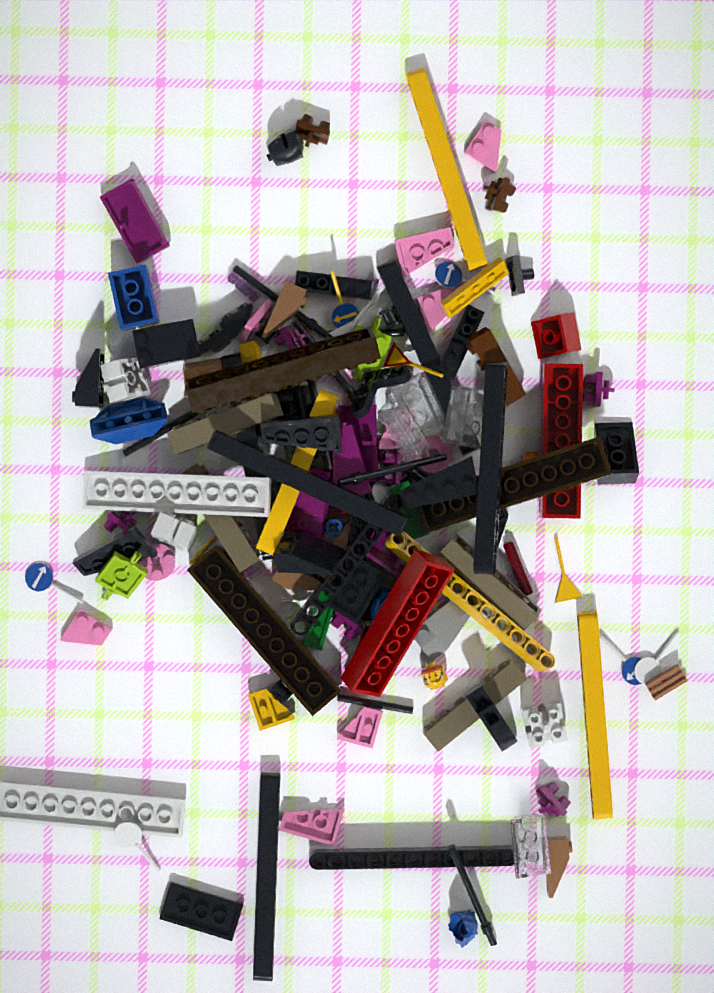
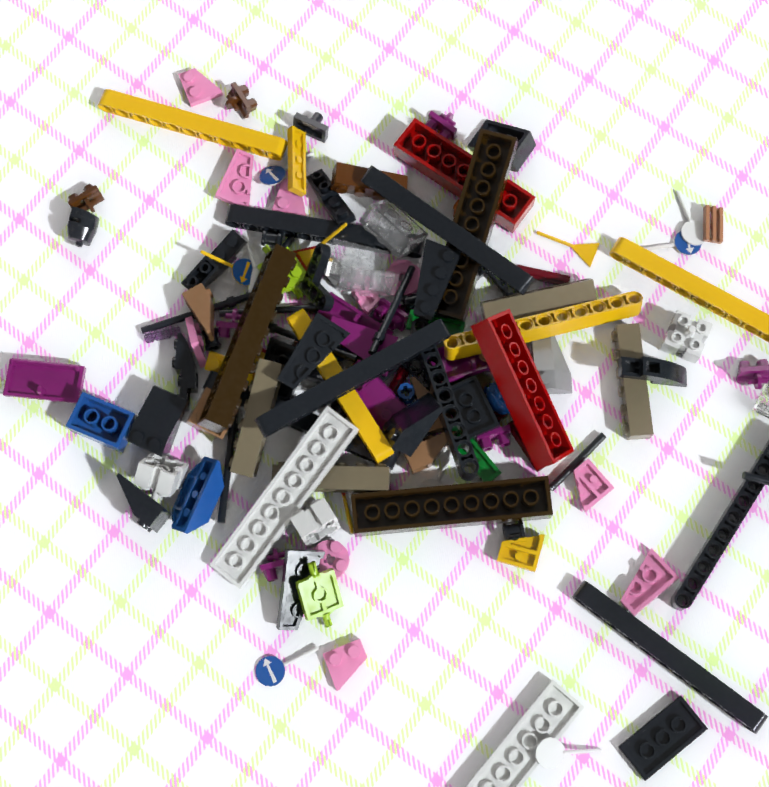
camera: 50 degrees left, 15 degrees down
yellow head [421,661,448,690] -> none
red slope [531,312,582,359] -> none

